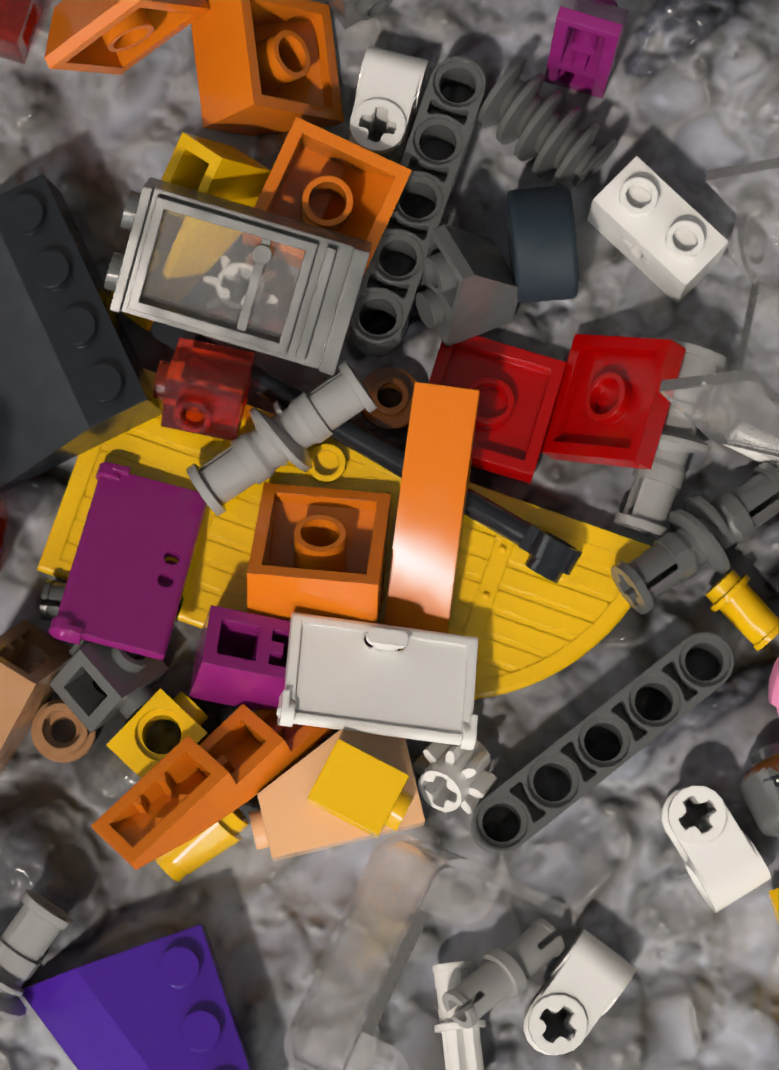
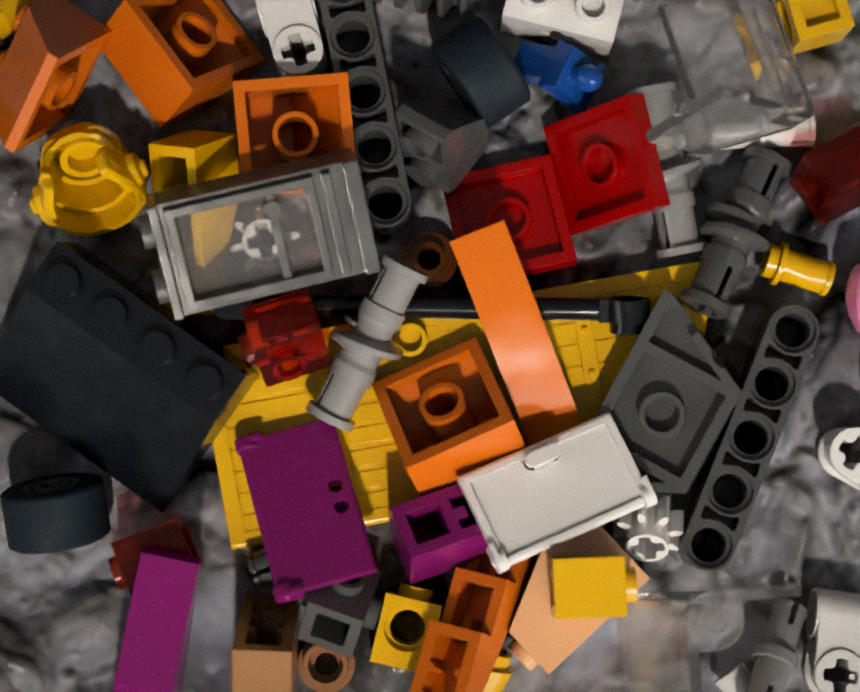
camera: 25 degrees left, 5 degrees up
none -> yellow helmet [29,122,150,237]
none -> blue piece [514,39,605,112]
none -> dark grey wing [595,289,743,494]

